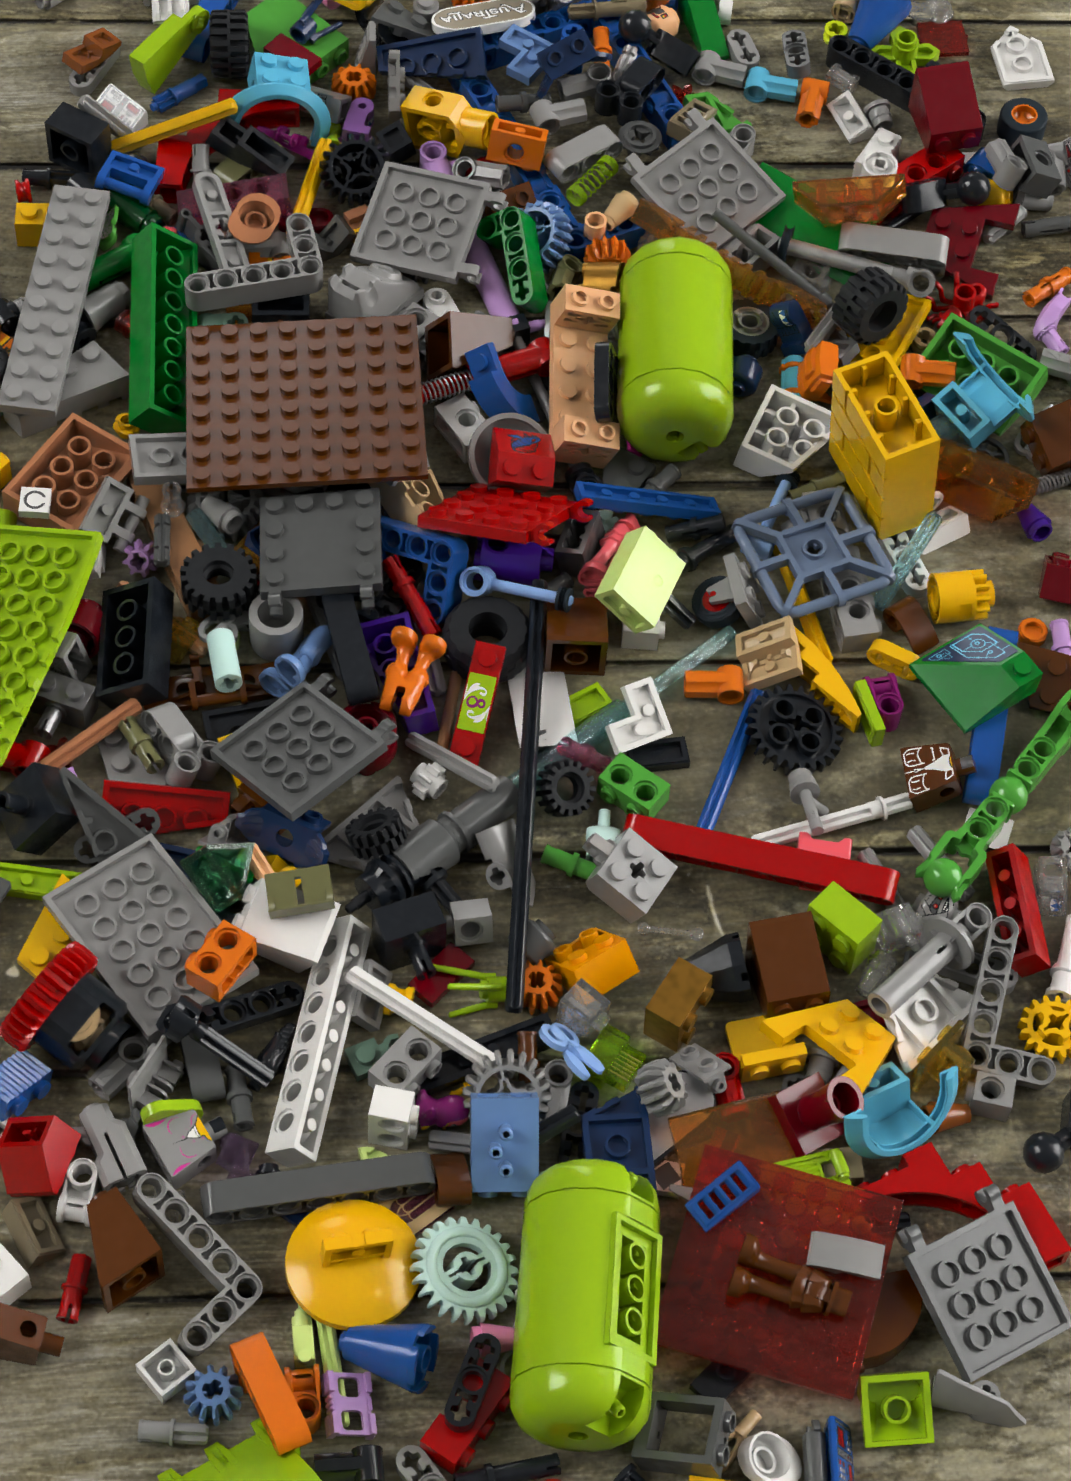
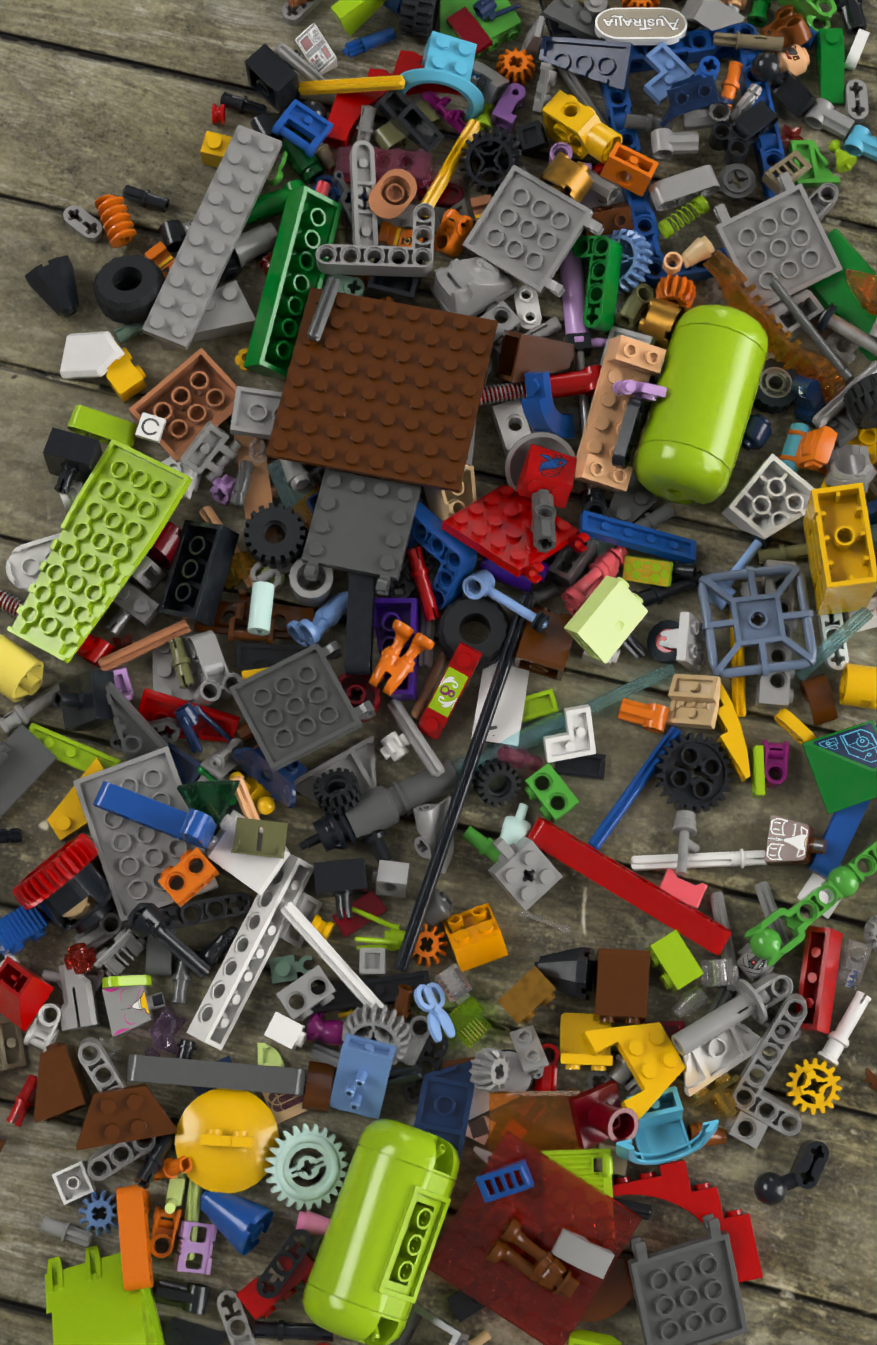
camera: 20 degrees right, 20 degrees up
none -> clear red gear [64,943,96,974]
none -> reddish brown wing [76,1084,177,1150]
none -> blue beam [93,781,217,850]
none -> black pin [134,1117,180,1189]
none -> orange pin [153,1156,193,1182]
none -> dark blue plant [174,702,232,753]
none -> dark grey axle [307,277,340,342]
none -> light grey brick [359,948,387,975]
none -> orange piece [434,208,473,258]
none -> dark grey piece [530,489,557,553]
none -> pearl gold brick [539,152,593,203]
none -> lavender plate [612,380,667,402]
none -> lime tile [623,555,673,587]
none -> lime piece [828,139,857,173]

